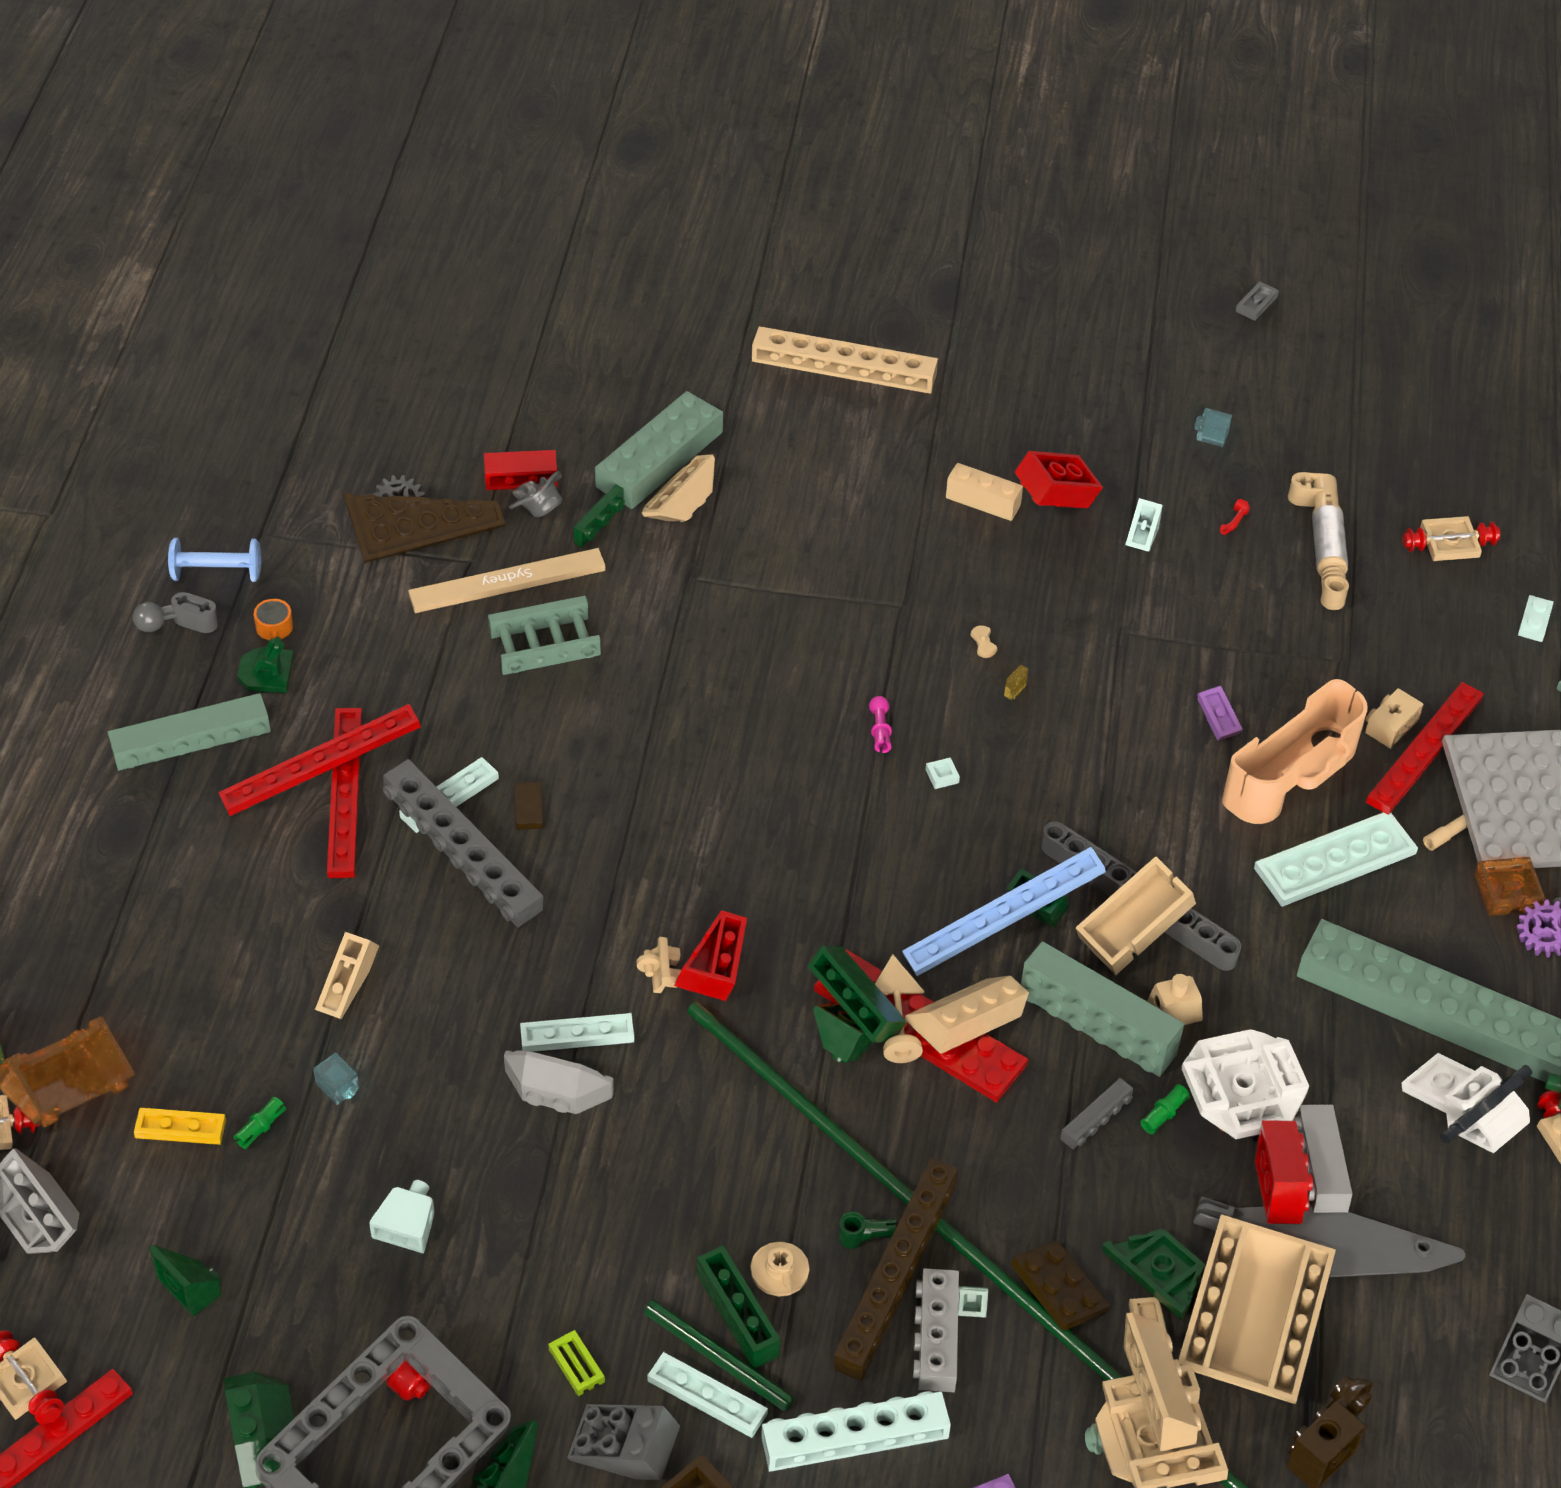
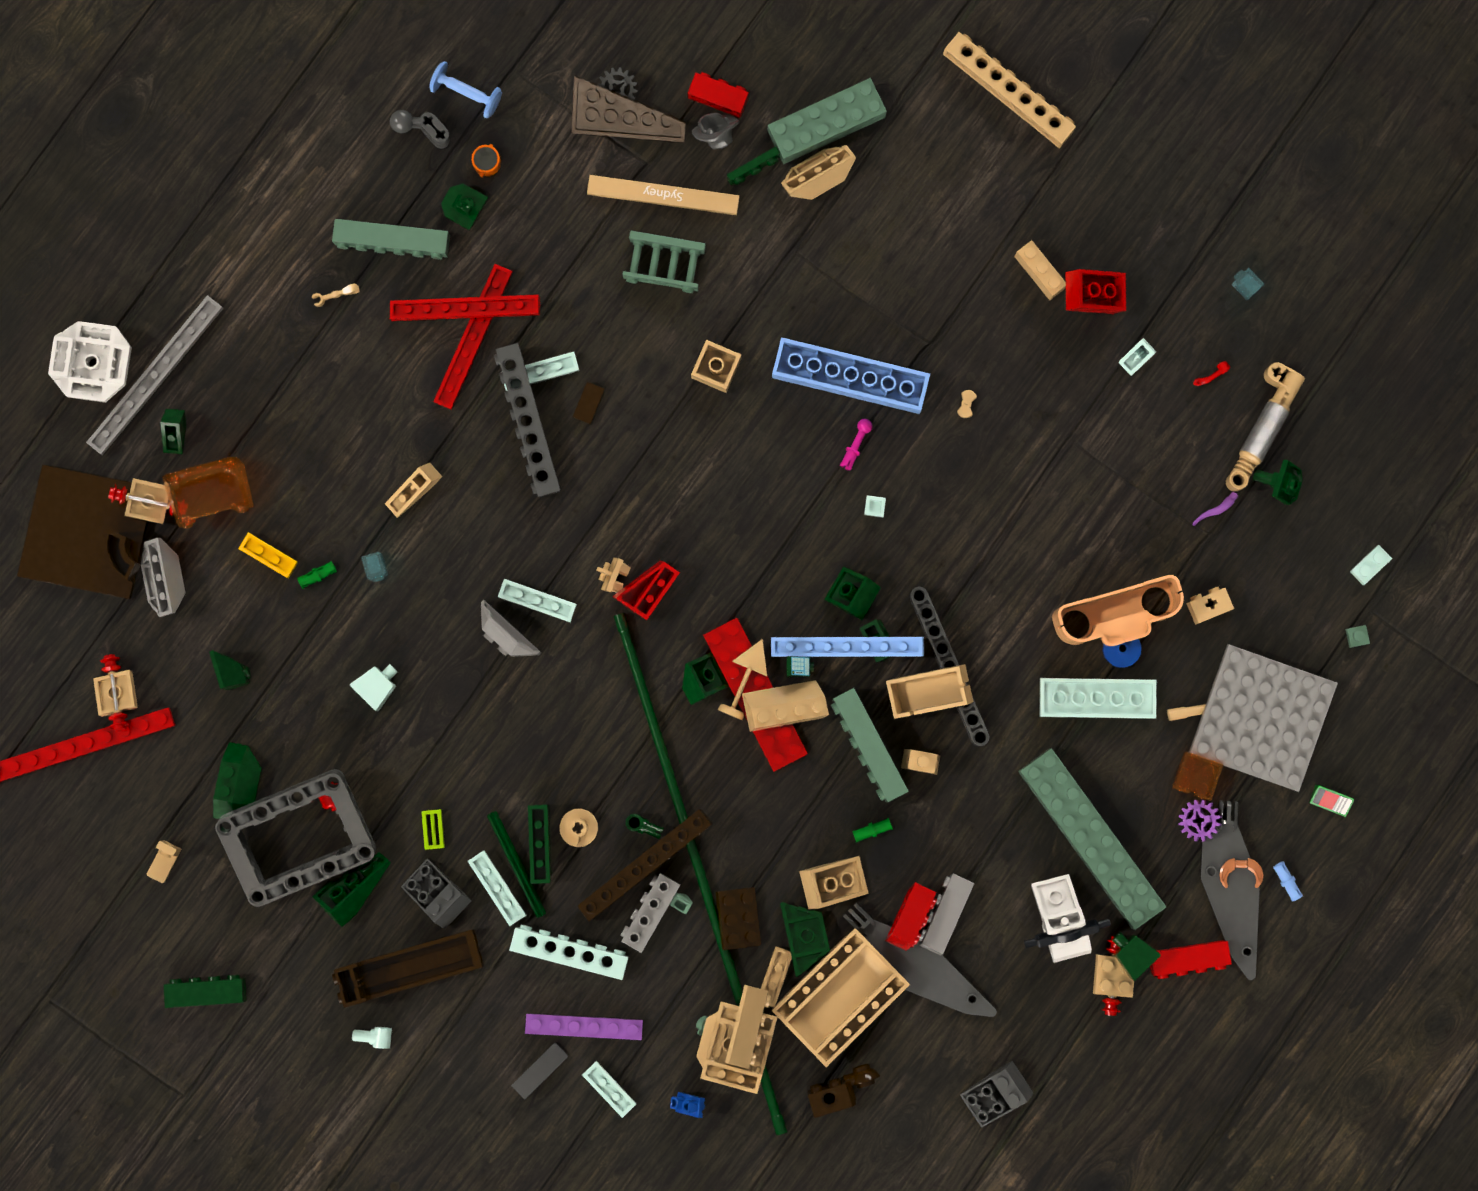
camera: 30 degrees right, 35 degrees up
dark green brick [808,946,907,1042] -> none
clear yellow tile [1004,665,1028,700] -> none
dark grey piece [1060,1078,1133,1150] -> none
white piece [1182,1029,1309,1139] -> none
medium lavender plate [1197,686,1243,741] -> none
dark grey plate [1236,281,1279,321] -> none
red plate [1366,682,1484,815] -> none
tan plate [1402,516,1500,561] -> none
none -> tan piece [312,283,360,307]
none -> tan brick [691,340,741,393]
none -> light blue brick [772,337,930,414]
none -> slope [786,656,814,678]
none -> tan slope [799,856,869,909]
none -> dark green slope [824,567,881,620]
none -> blue plate [1102,639,1141,668]
none -> medium lavender animal [1193,492,1238,526]
none -> dark green piece [1253,459,1303,505]

